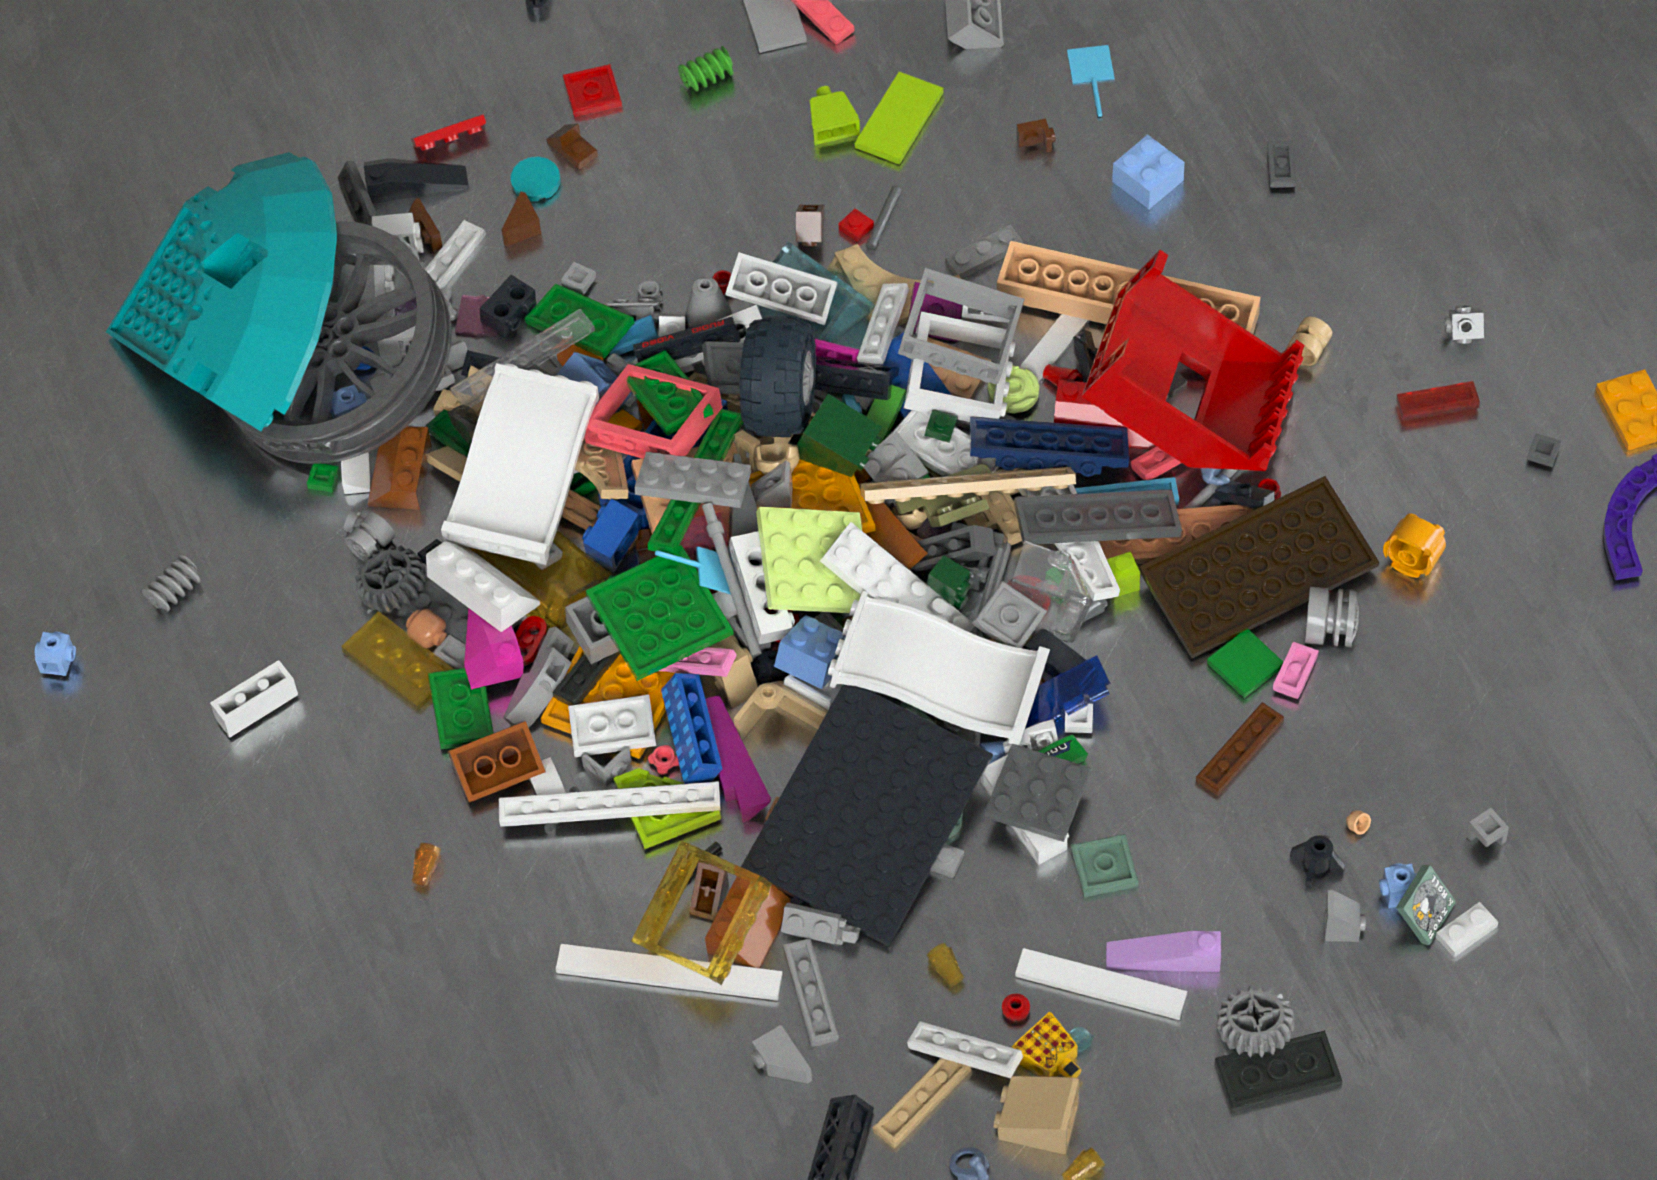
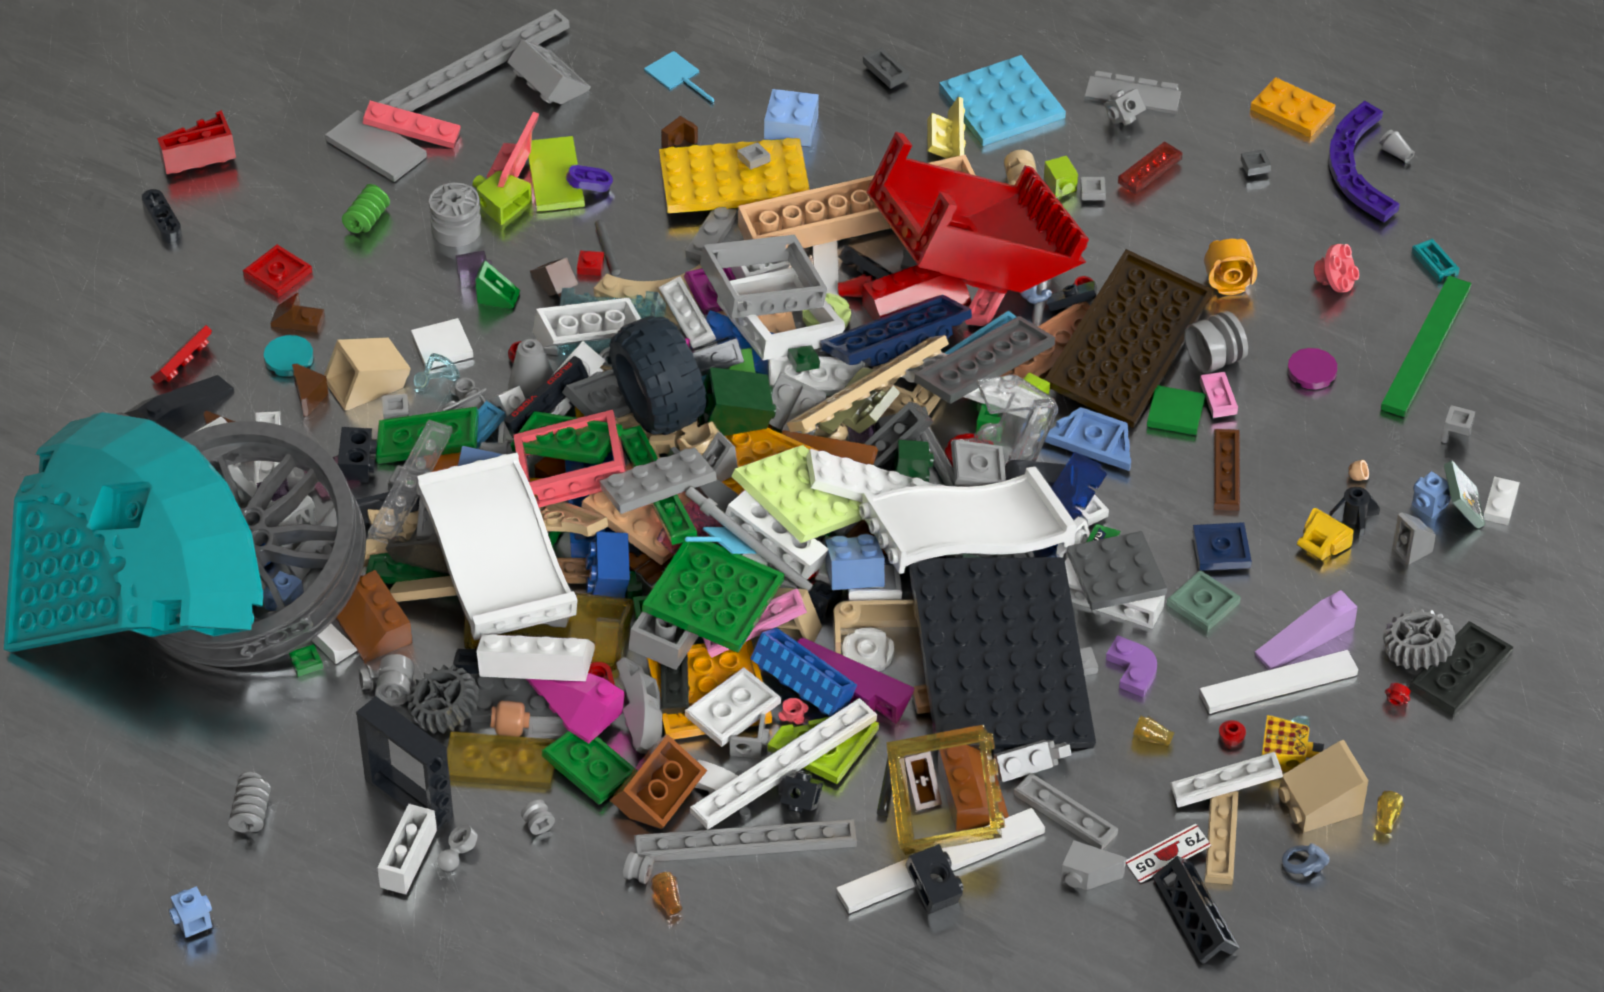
camera: 40 degrees left, 10 degrees down
none -> tan slope [324,337,411,410]
none -> black window [356,696,454,830]
none -> white tile [411,318,473,369]
none -> clear light blue piece [413,353,460,389]
none -> light grey wheel [429,182,482,247]
none -> light grey plate [437,824,477,871]
none -> clear purple brick [456,251,493,289]
none -> green slope [475,260,520,309]
none -> coral plate [486,112,539,187]
none -> light grey wheel [521,800,555,835]
none -> dark purple plate [566,165,613,192]
none -> light grey wheel [623,852,653,884]
none -> dark green plate [625,571,642,609]
none -> light grey tile [634,819,857,862]
none -> yellow plate [659,138,810,213]
none -> light grey plate [737,142,770,170]
none -> black brick [778,770,824,812]
none -> white tile [841,627,894,671]
none -> black brick [905,844,964,914]
none -> light yellow bracket [927,97,966,159]
none -> medium azure plate [939,55,1066,146]
none -> medium blue wing [1039,407,1131,471]
none -> lime brick [1044,156,1078,197]
none -> light grey plate [1080,177,1106,200]
none -> light grey windscreen [1085,70,1182,114]
none -> medium lavender plate [1106,635,1157,697]
none -> white sticker [1126,824,1211,883]
none -> dark blue plate [1192,522,1252,571]
none -> magenta tile [1288,348,1338,390]
none -> yellow piece [1297,508,1353,560]
none -> coral plate [1314,244,1359,293]
none -> green tile [1381,276,1472,417]
none -> red plate [1385,683,1411,706]
none -> teal tile [1412,238,1460,283]

